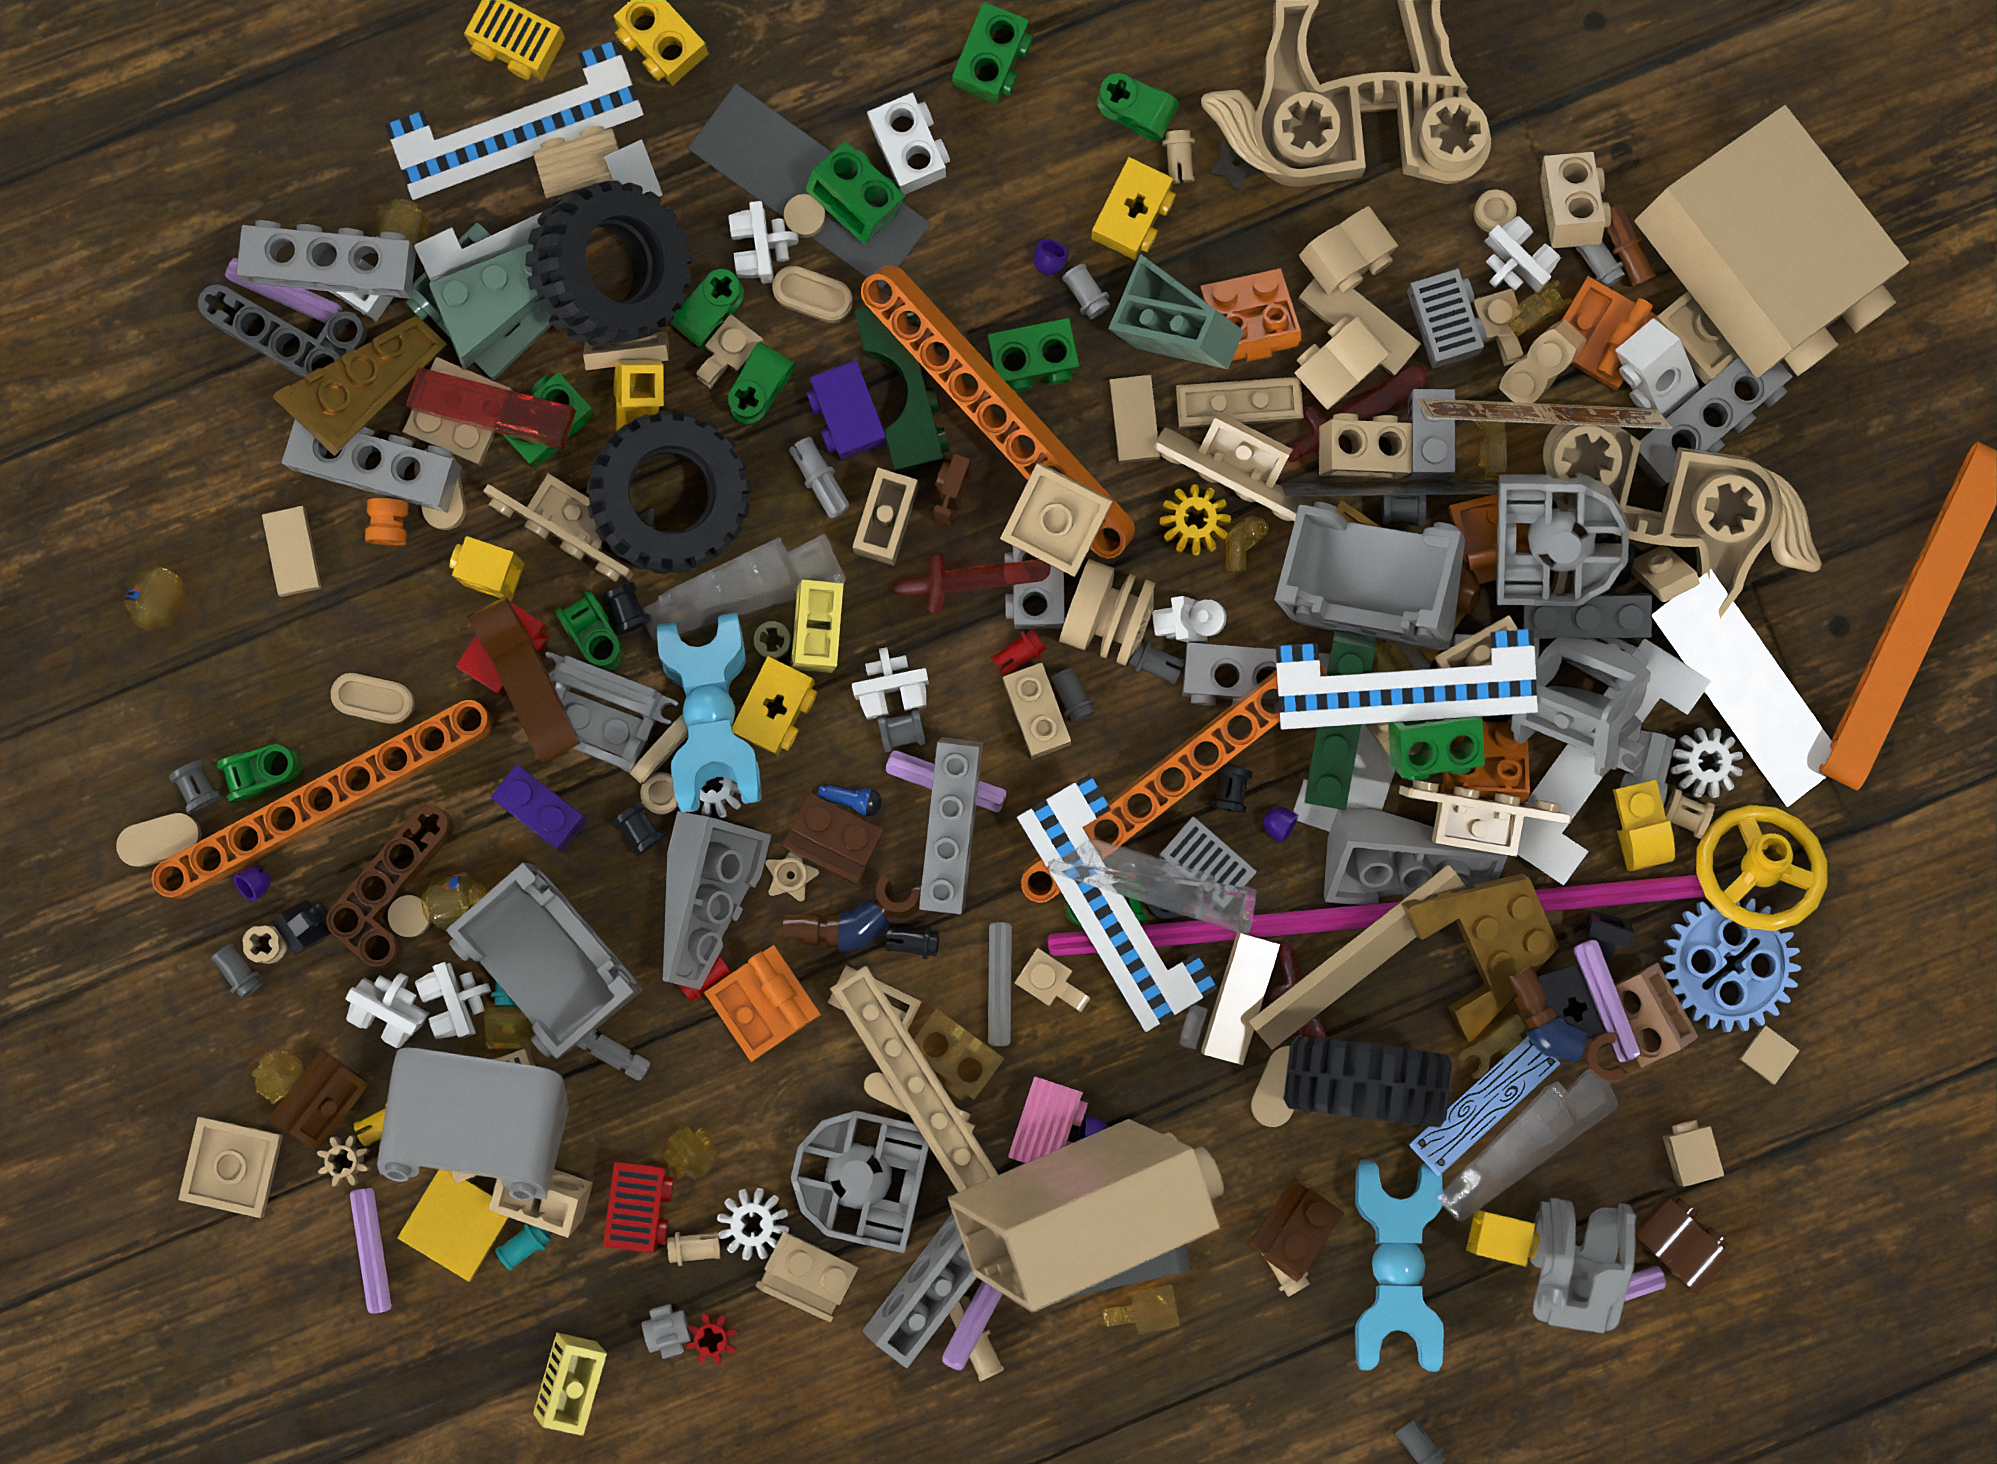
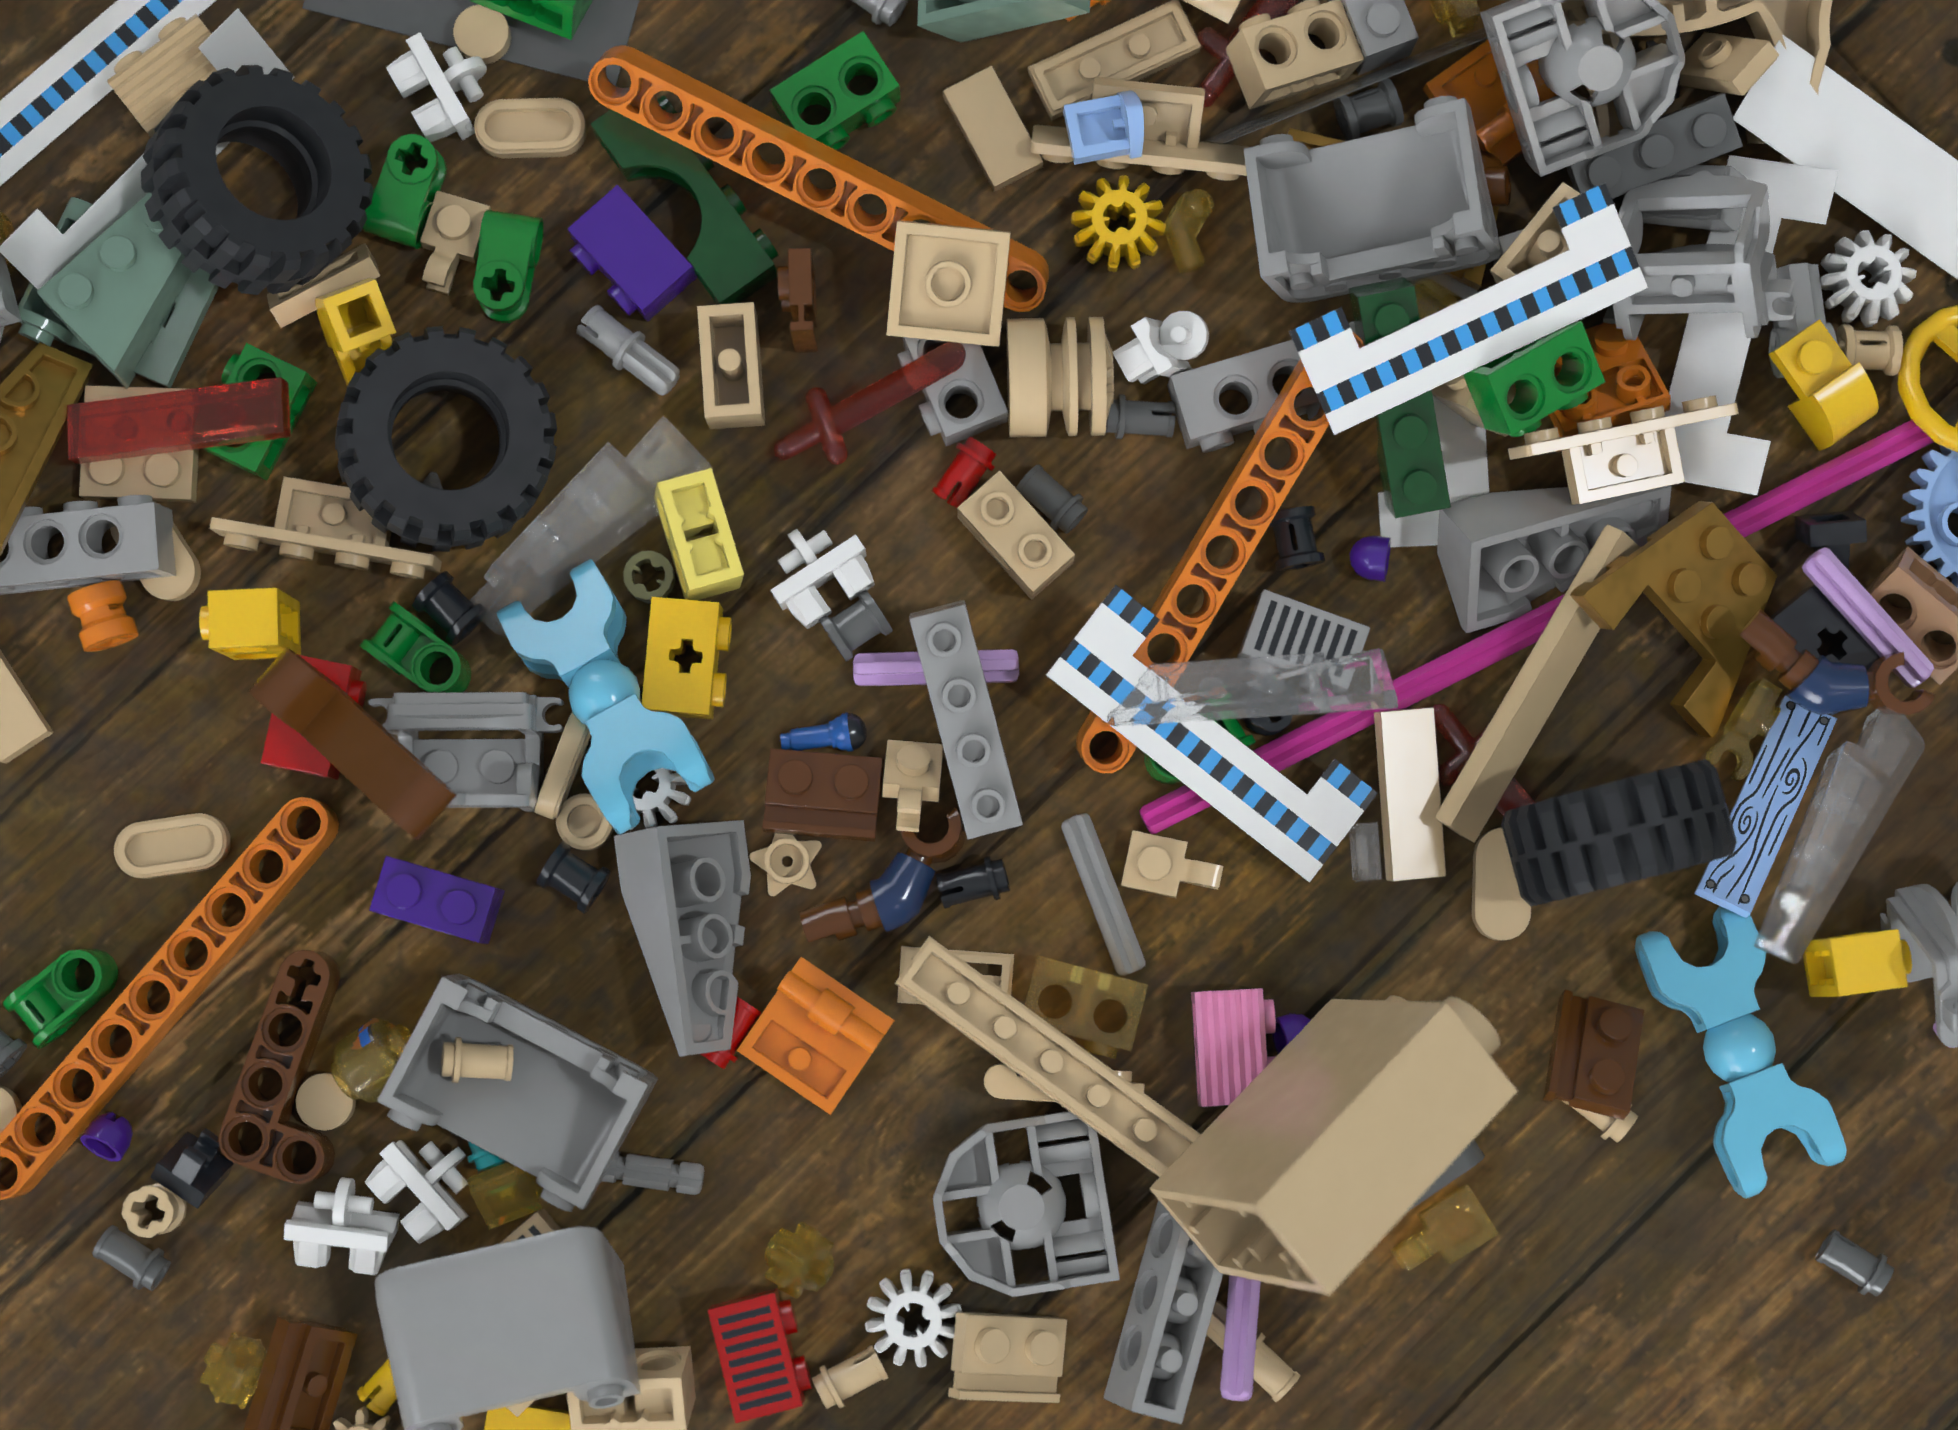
camera: 30 degrees left, 0 degrees up
none -> tan pin [441,1037,514,1083]
none -> tan plate [882,740,943,832]
none -> light blue tile [1063,90,1144,165]

